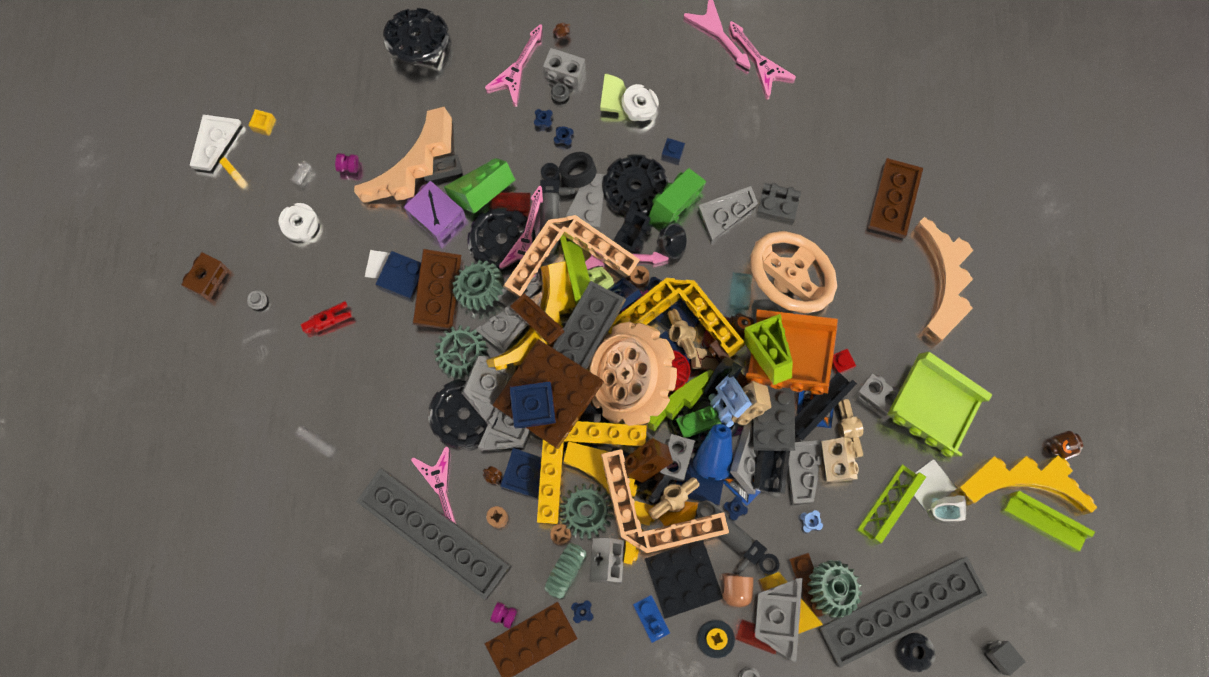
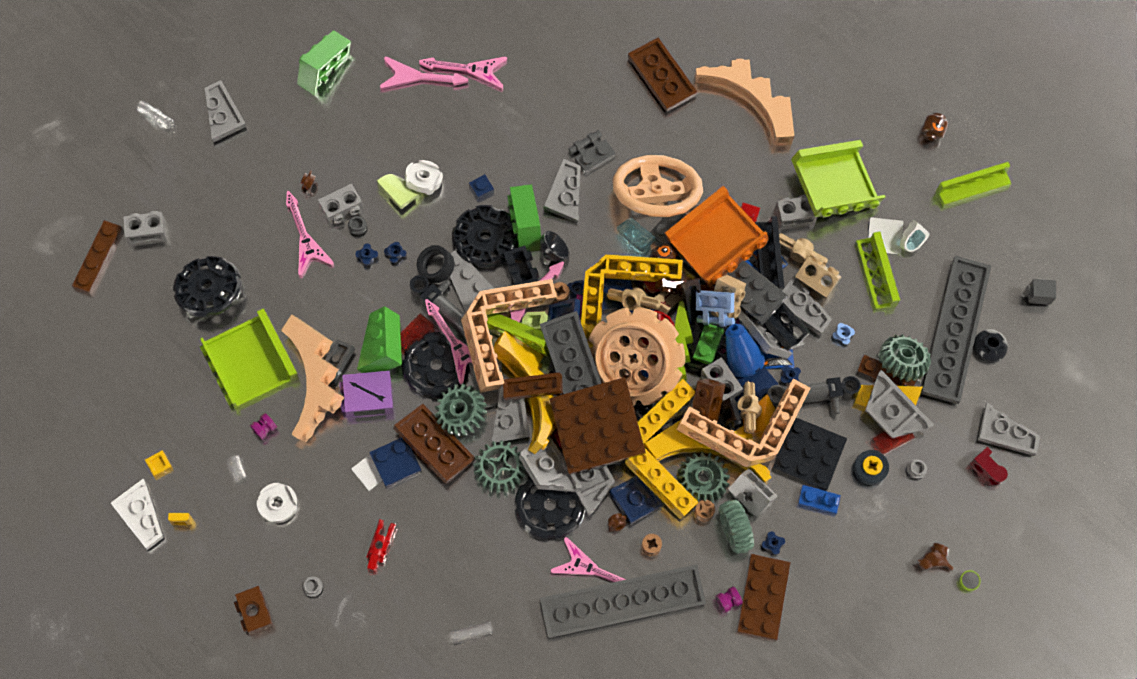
camera: 55 degrees left, 5 degrees down
dark blue plate [510,382,556,429] -> none
nougat helmet [722,573,753,607] -> none
lime wedge [745,314,793,385] -> none
yellow arch [955,455,1097,515] -> none
none -> lime panel [199,308,299,410]

